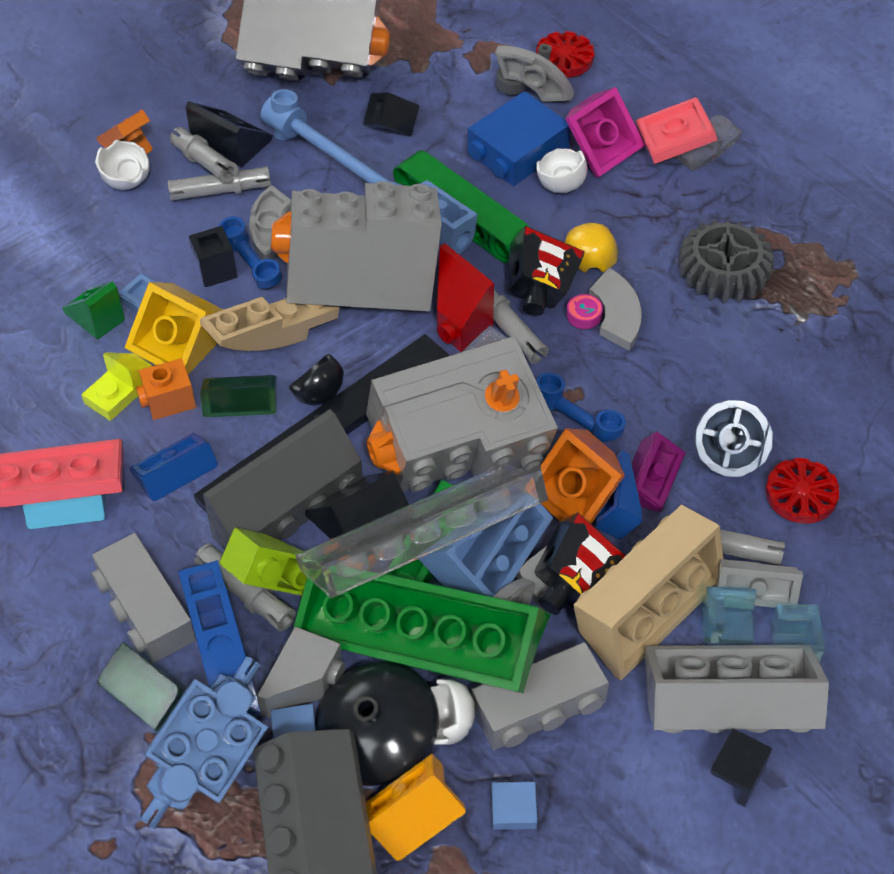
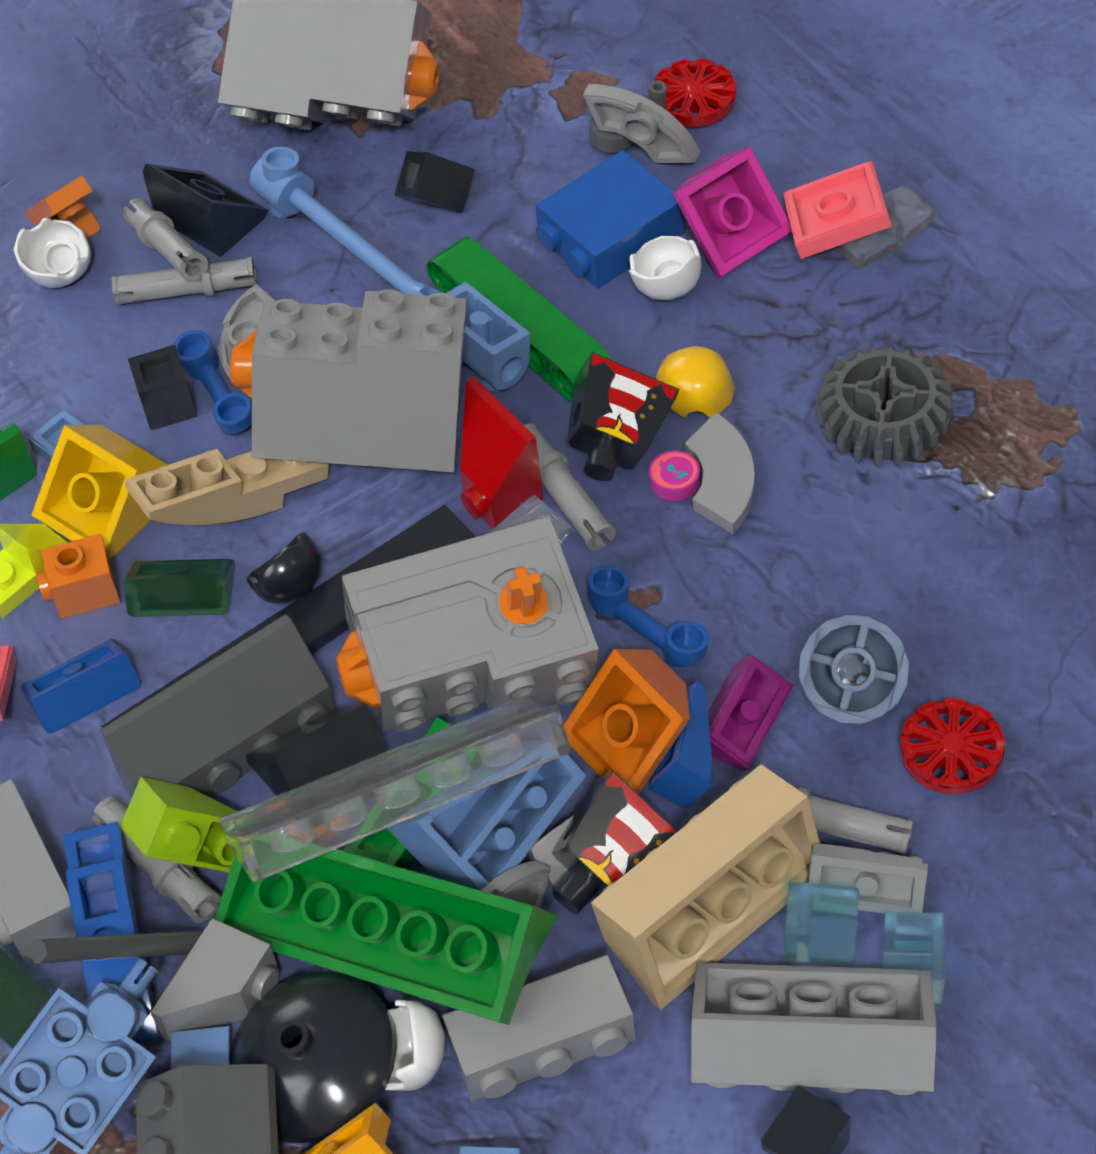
camera: 10 degrees right, 0 degrees up
none -> dark grey bar [30,931,203,963]

